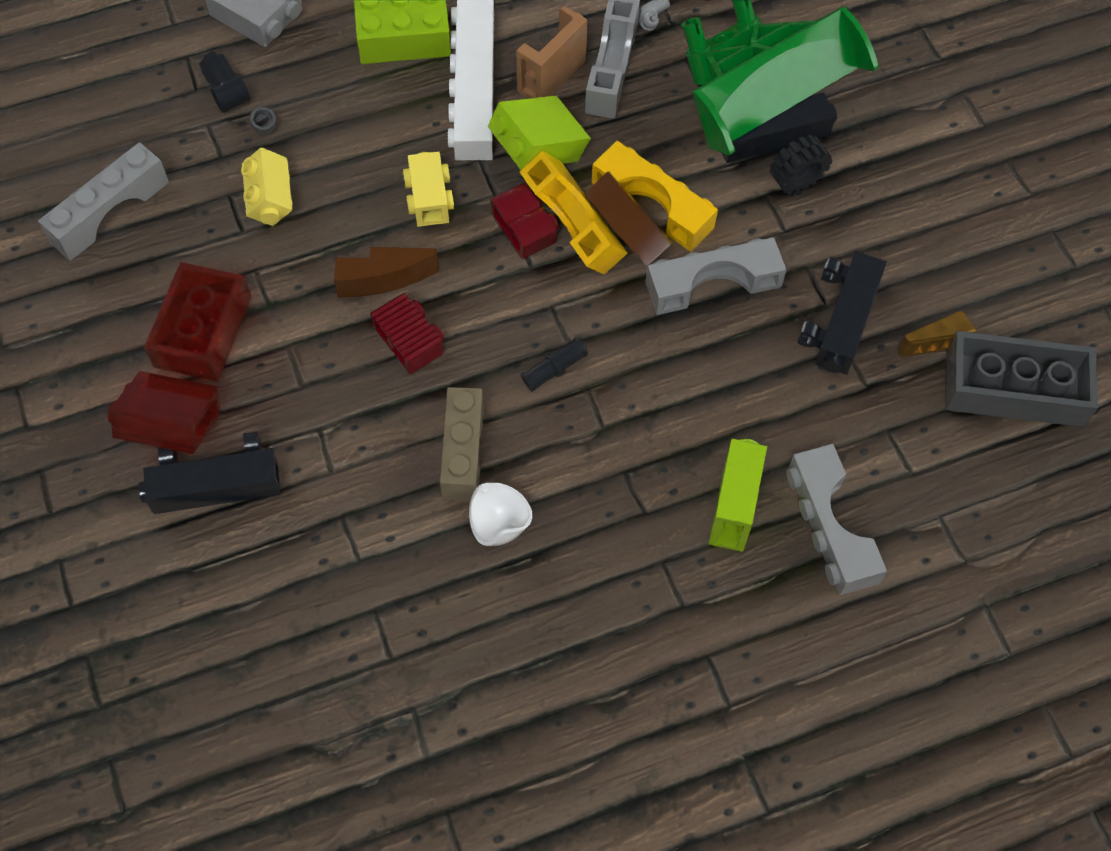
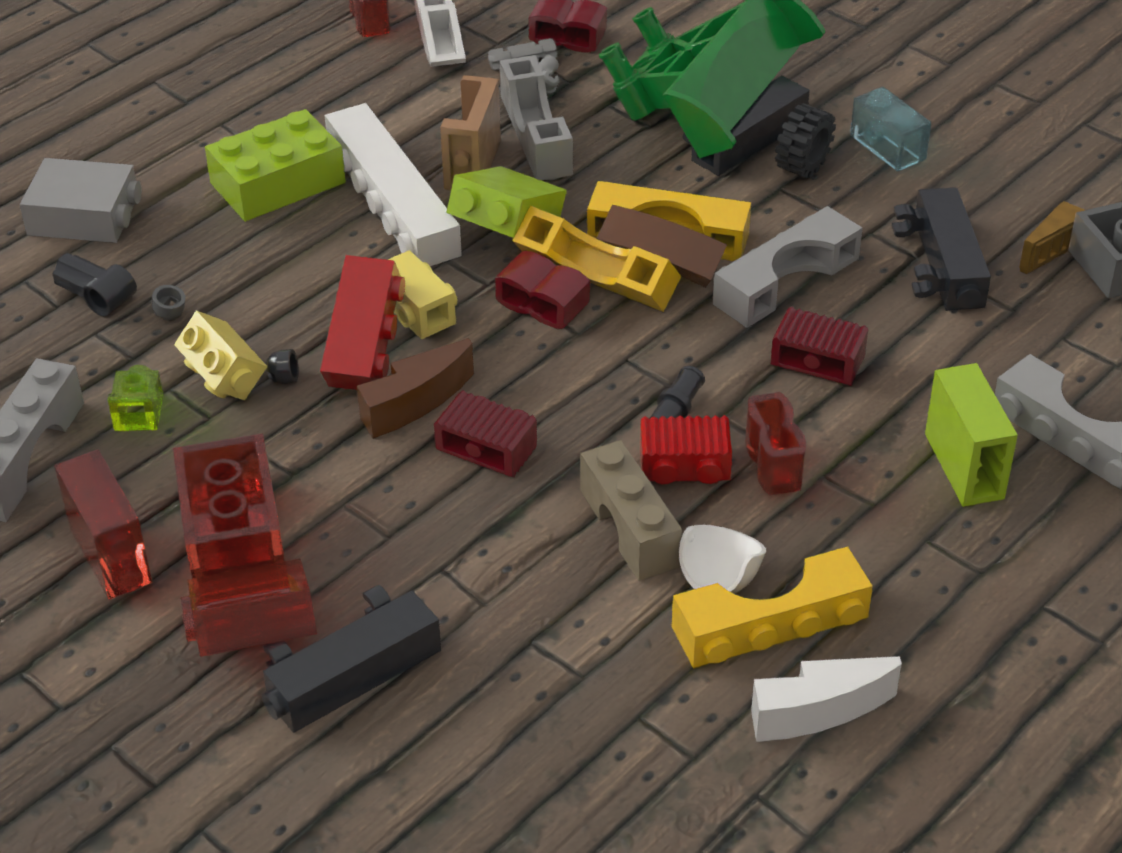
camera: 25 degrees left, 20 degrees down
none -> clear red brick [54,449,153,600]
none -> clear neon green brick [107,365,164,431]
none -> black hinge [265,349,299,384]
none -> red brick [320,255,405,390]
none -> red brick [640,415,732,484]
none -> yellow arch [672,546,873,668]
none -> clear red brick [745,392,806,495]
none -> white slope [751,656,901,742]
none -> dark red brick [770,306,868,386]
none -> clear light blue brick [850,86,932,172]

